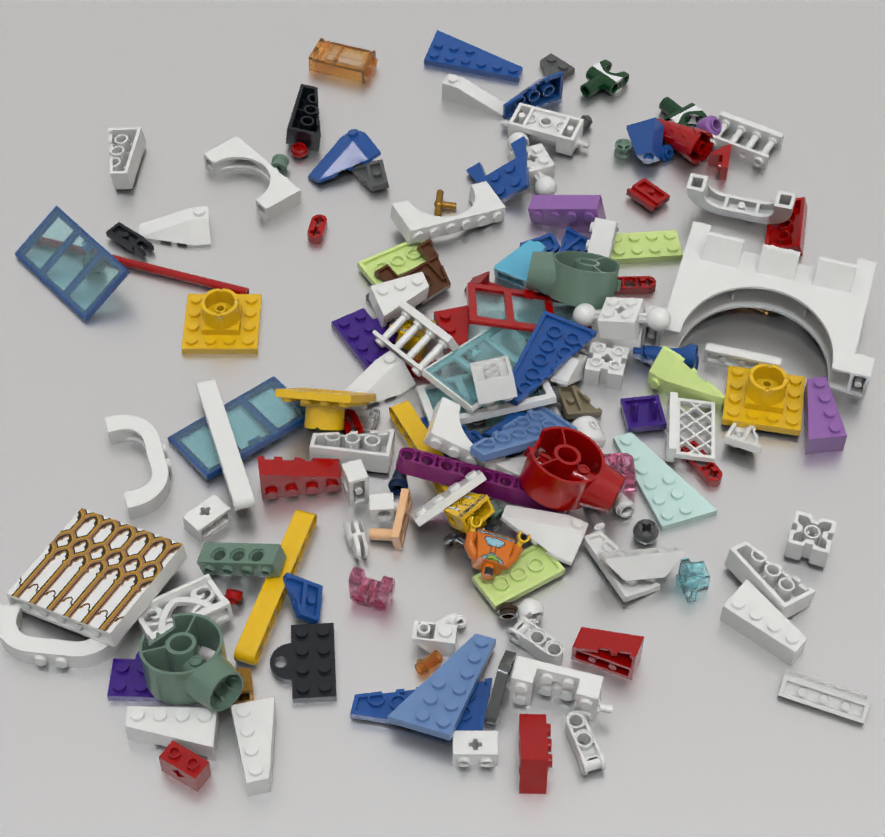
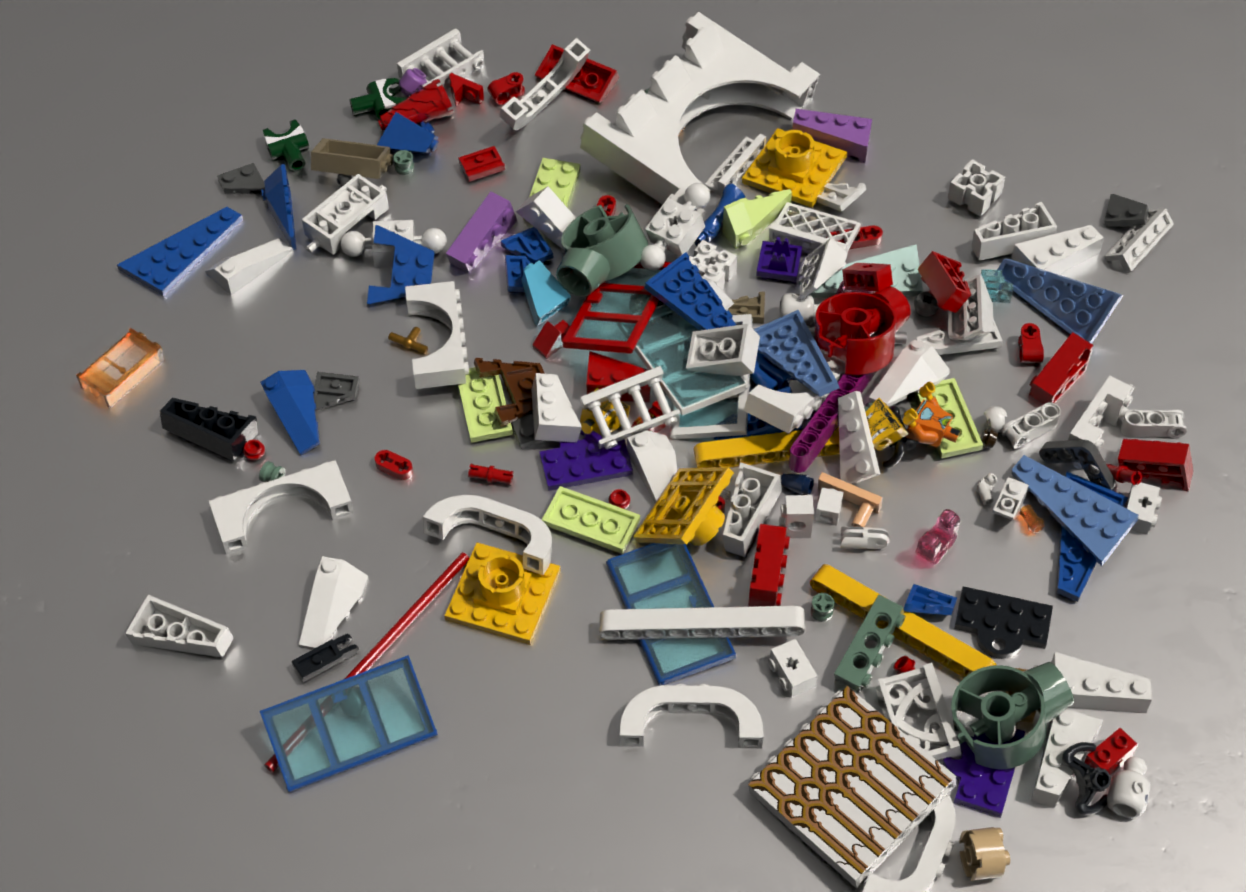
camera: 70 degrees left, 5 degrees up
none -> dark tan piece [311,138,393,179]
none -> white arch [423,495,552,575]
none -> red pin [468,464,514,485]
none -> red piece [487,72,525,105]
none -> yellowish green plate [542,486,640,554]
none -> red plate [608,489,630,509]
none -> white wedge [799,238,848,299]
none -> sand green wheel [810,593,834,622]
none -> red brick [842,263,893,292]
none -> red wedge [917,251,971,313]
none -> tan brick [959,827,1010,881]
none -> medium blue wing [994,259,1124,344]
none -> red piece [1018,323,1044,363]
none -> black piece [1062,742,1111,815]
none -> dark grey wing [1104,194,1149,227]
none -> red pin [1106,464,1142,485]
none -> white piece [1107,757,1151,818]

